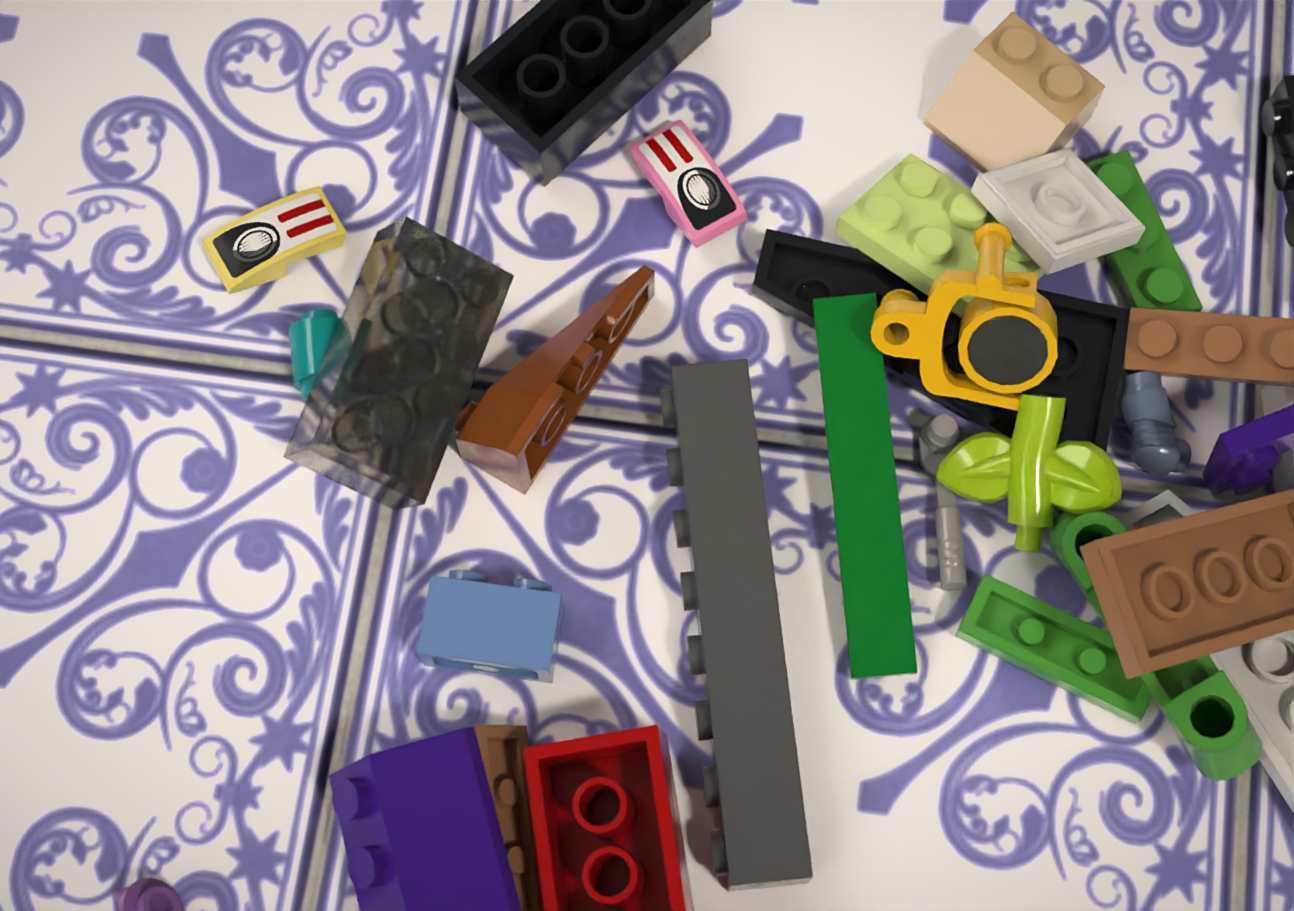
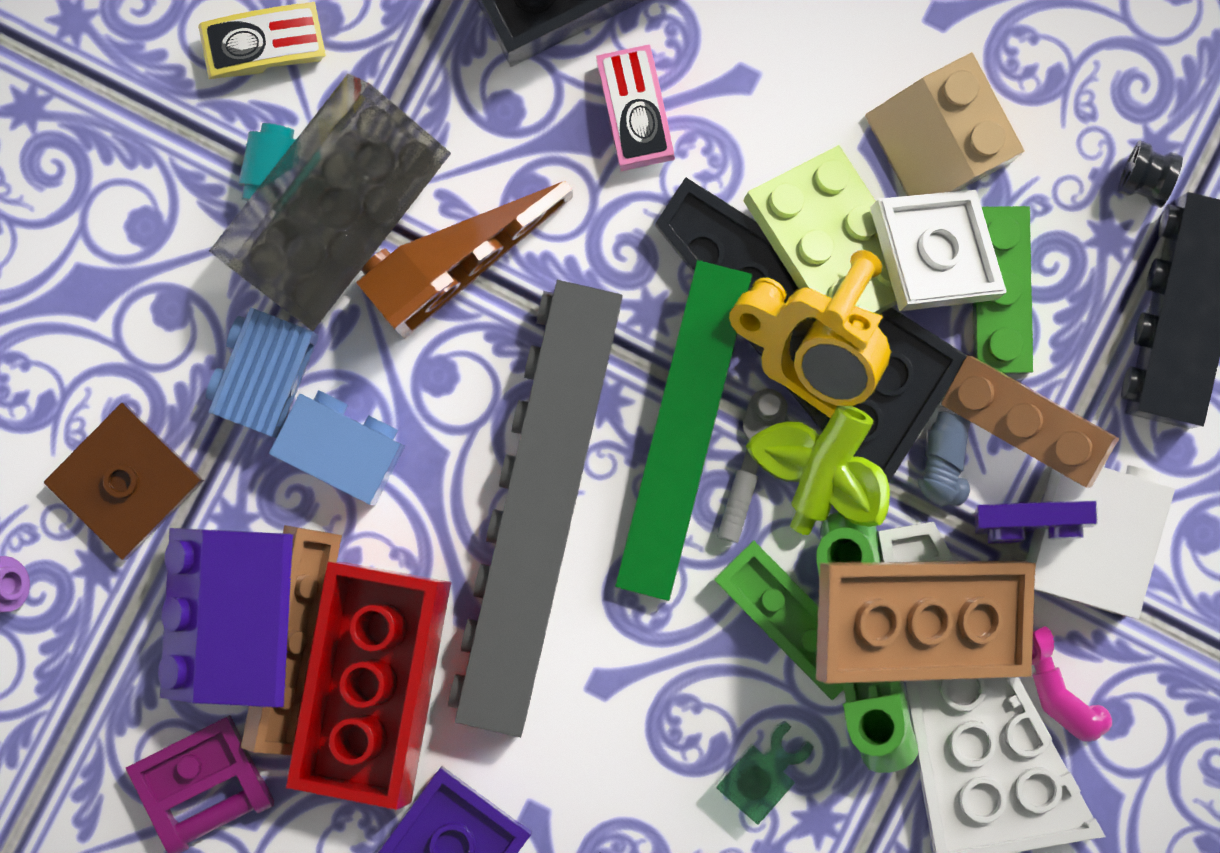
camera: 15 degrees right, 15 degrees up
none -> reddish brown plate [43,402,205,560]
none -> medium blue brick [205,307,319,438]
none -> clear green plate [715,720,814,825]
none -> black wheel [1118,140,1183,208]

